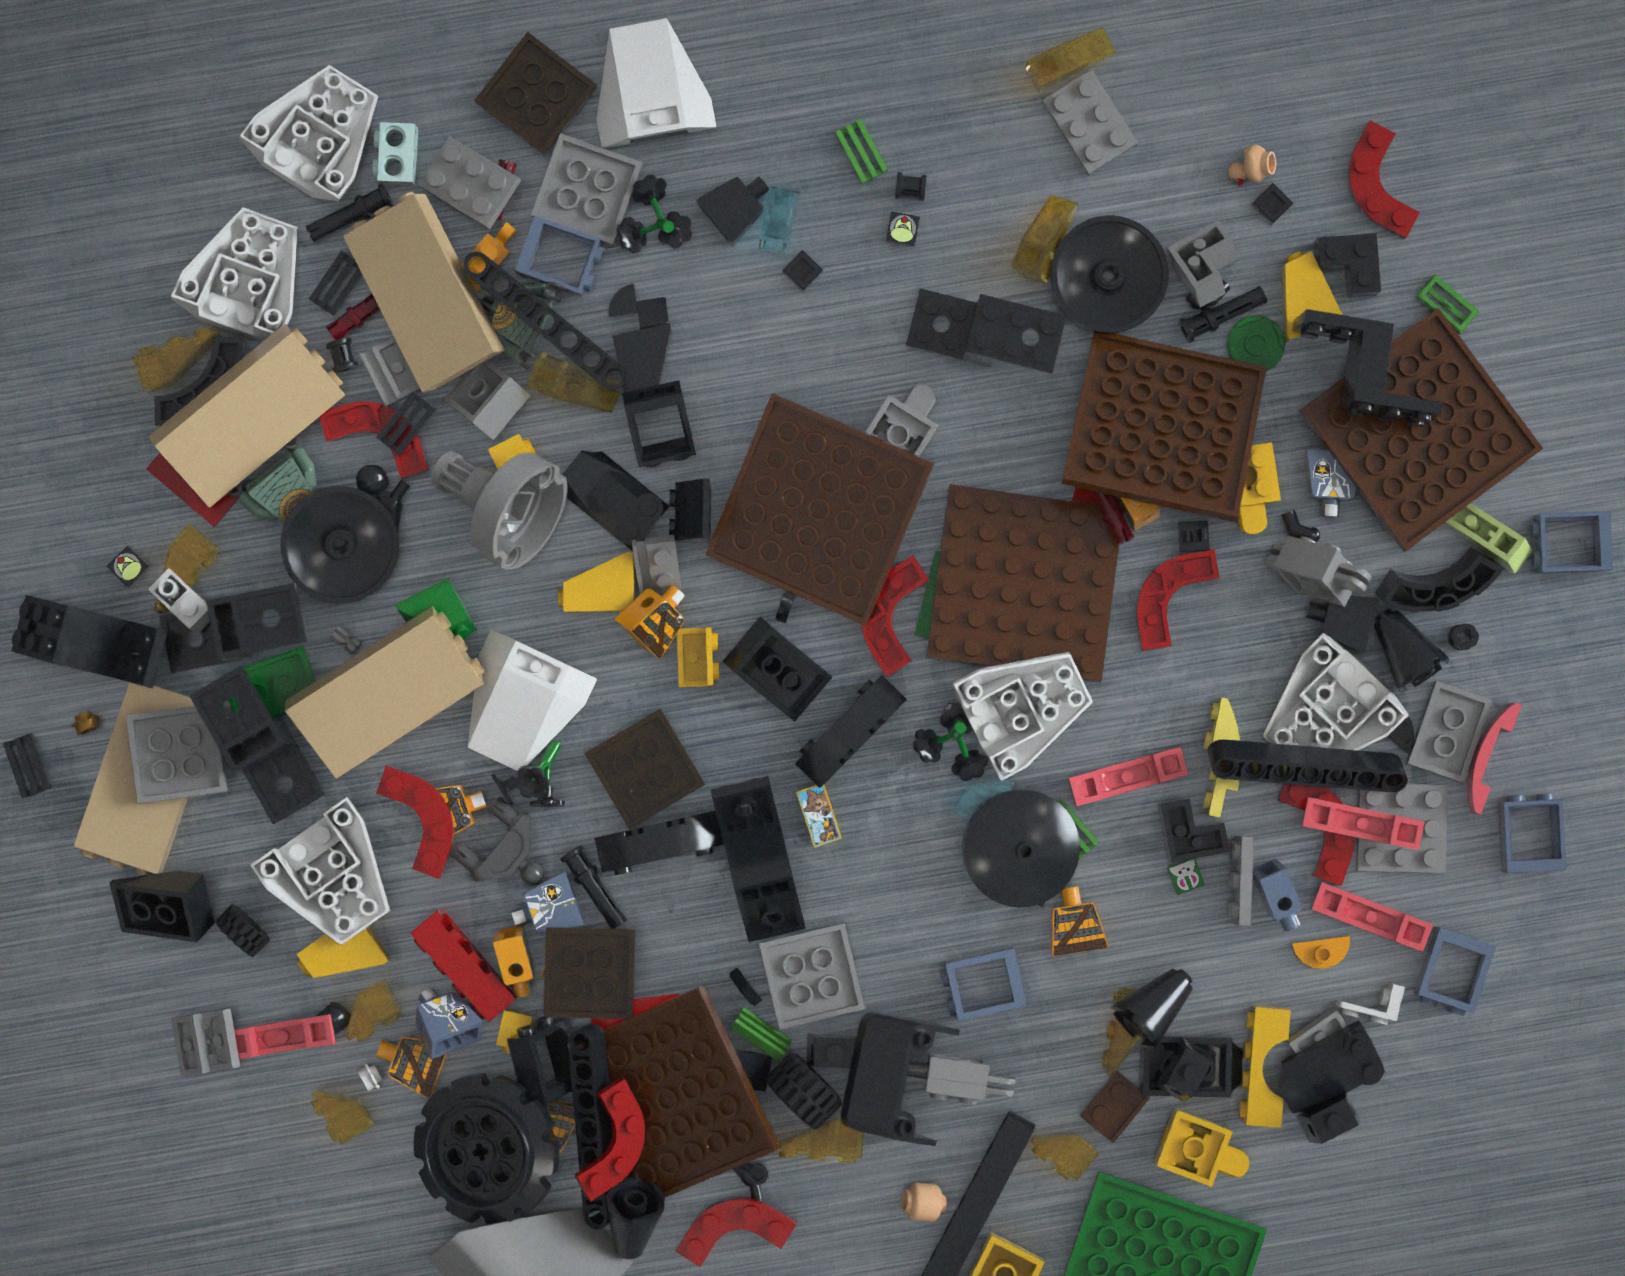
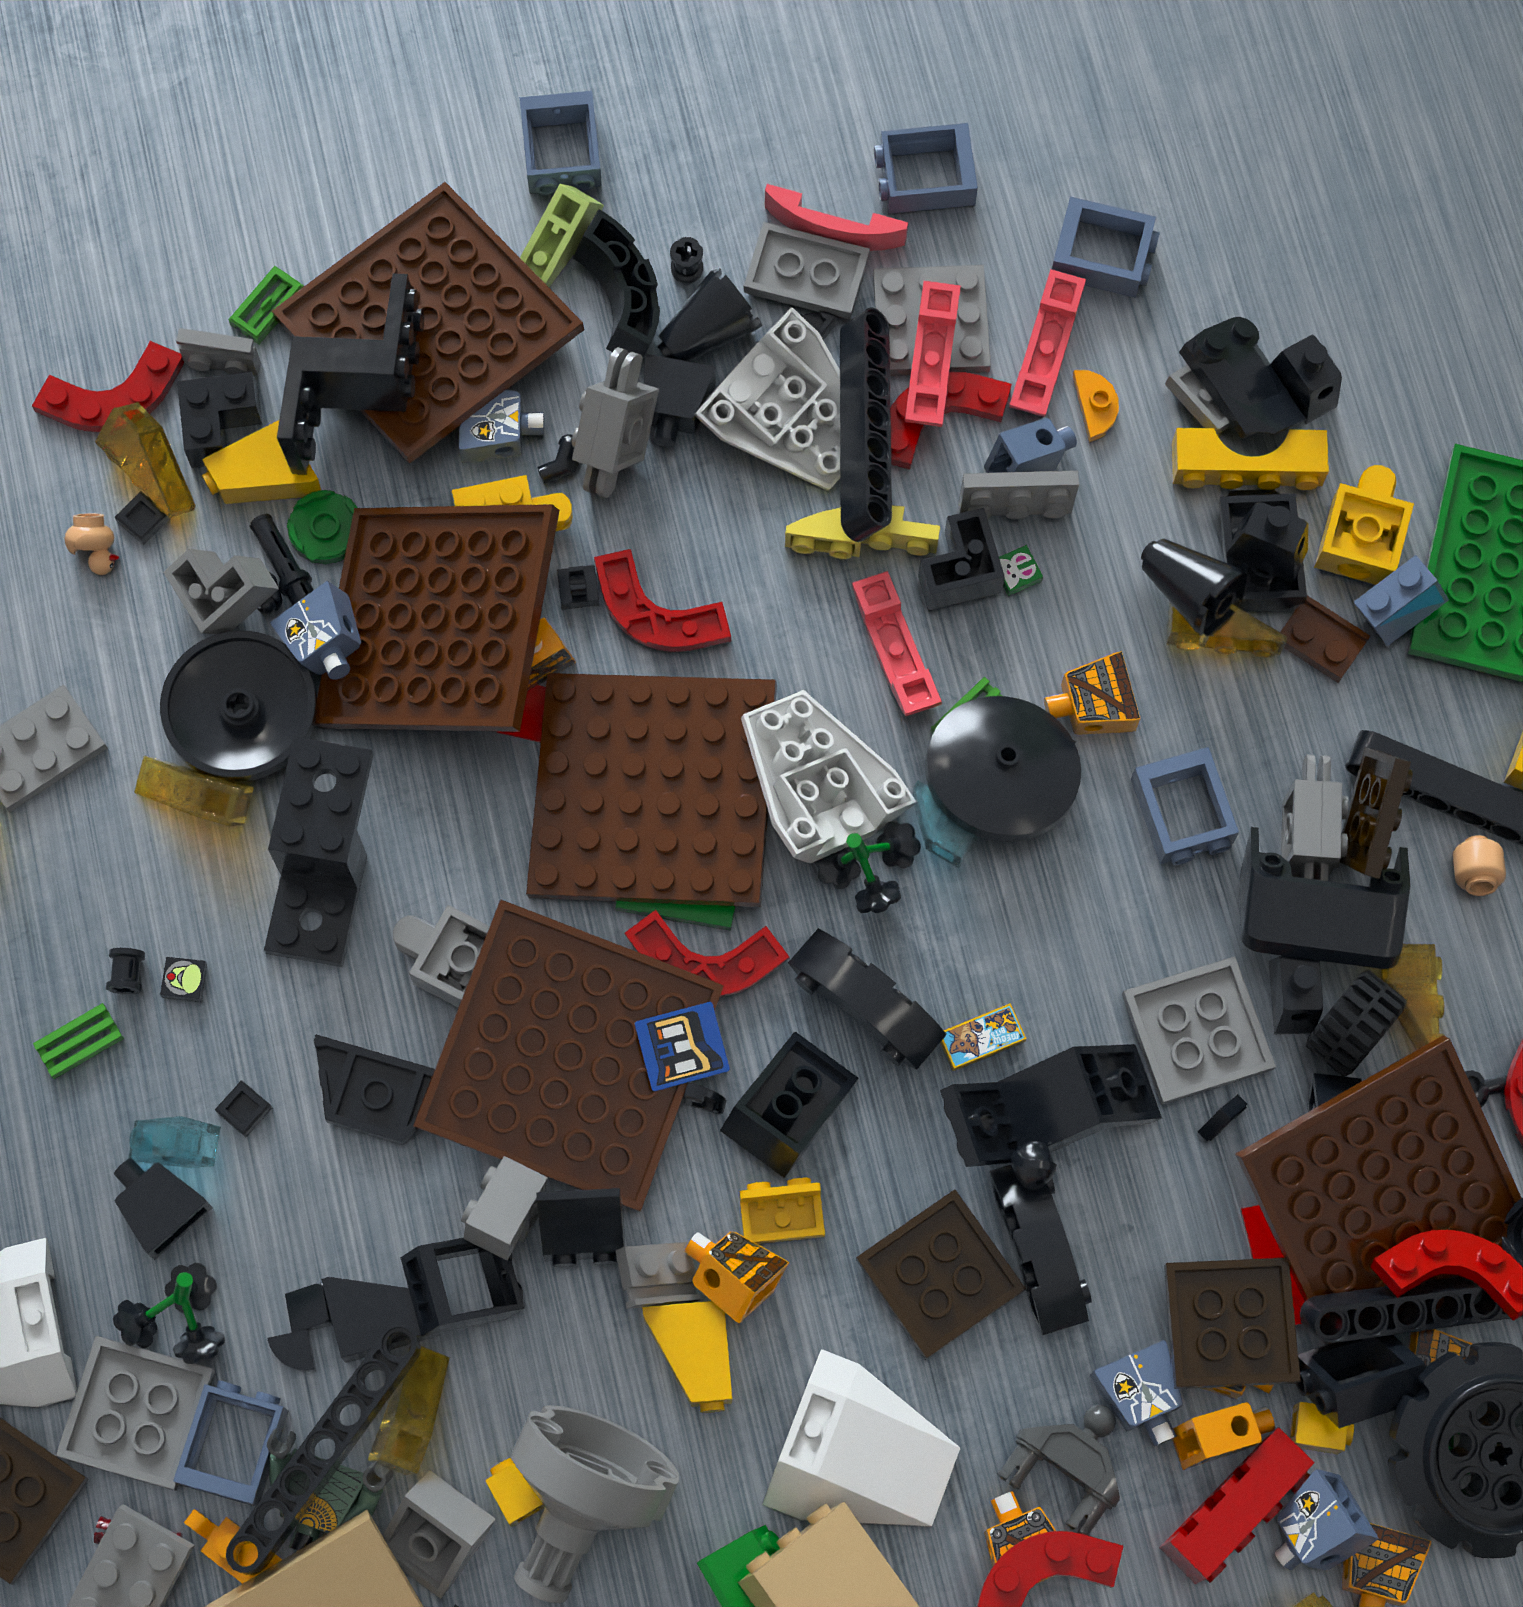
camera: 90 degrees left, 15 degrees down
black plant [491,740,565,807] -> none
black pin [560,844,627,929] -> none
black slope [562,450,670,552] -> none
bright green tile [730,1007,792,1062] -> none
clear yellow slope [1030,1132,1099,1181] -> none
dark red pin [1093,491,1135,545] -> none
white bracket [1336,983,1405,1025] -> none
none -> clear yellow slope [95,402,196,518]
none -> light grey plate [176,328,261,376]
none -> sand blue torso [270,581,361,679]
none -> black wing [314,1034,435,1145]
none -> light grey brick [461,1156,548,1260]
none -> sticker [635,1002,730,1091]
none -> black piece [1011,1141,1057,1190]
none -> dark brown plate [1340,747,1413,879]
none -> sand blue brick [1354,555,1449,646]

